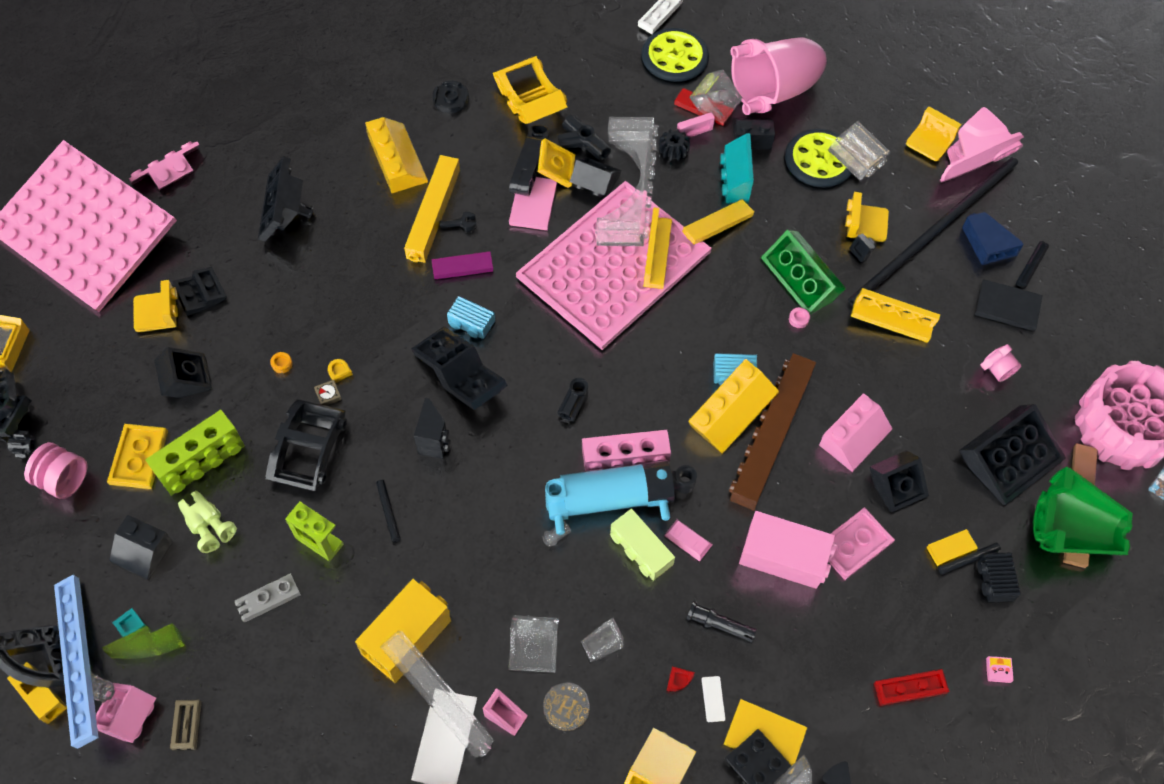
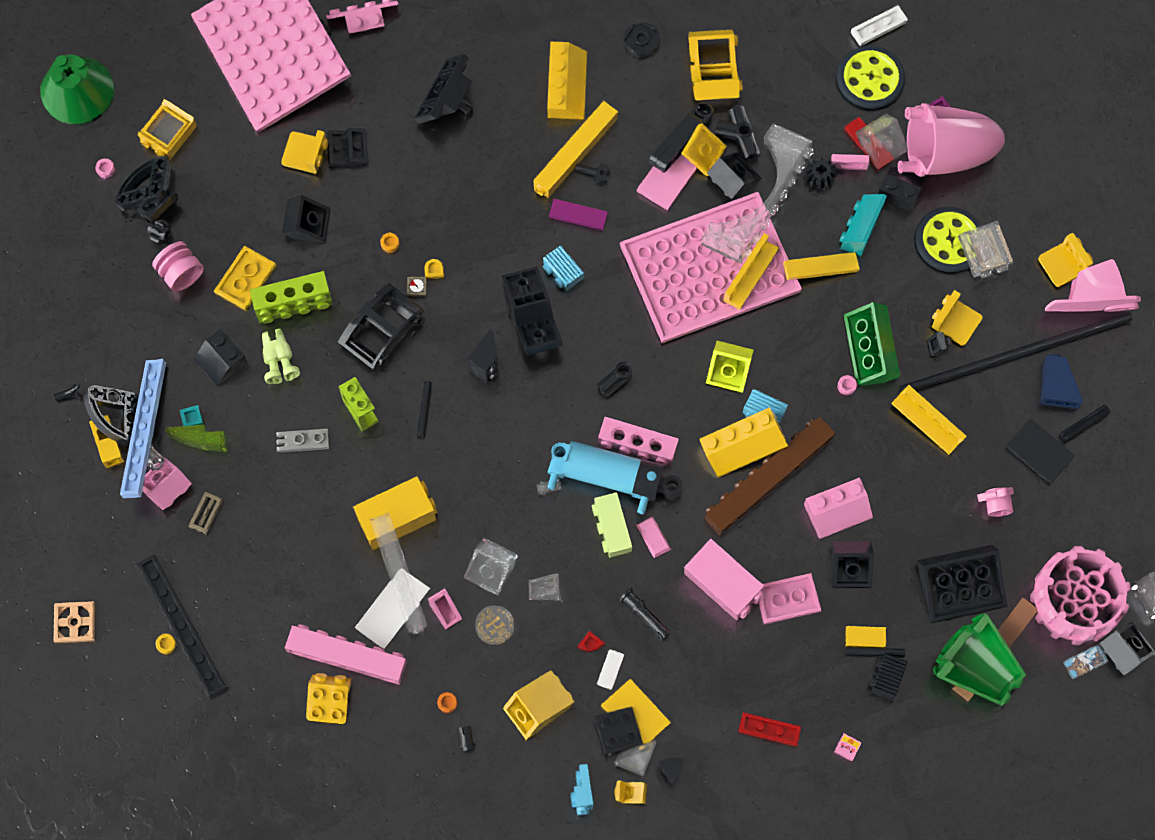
camera: 25 degrees right, 10 degrees up
none -> neon yellow slope [706,341,754,393]

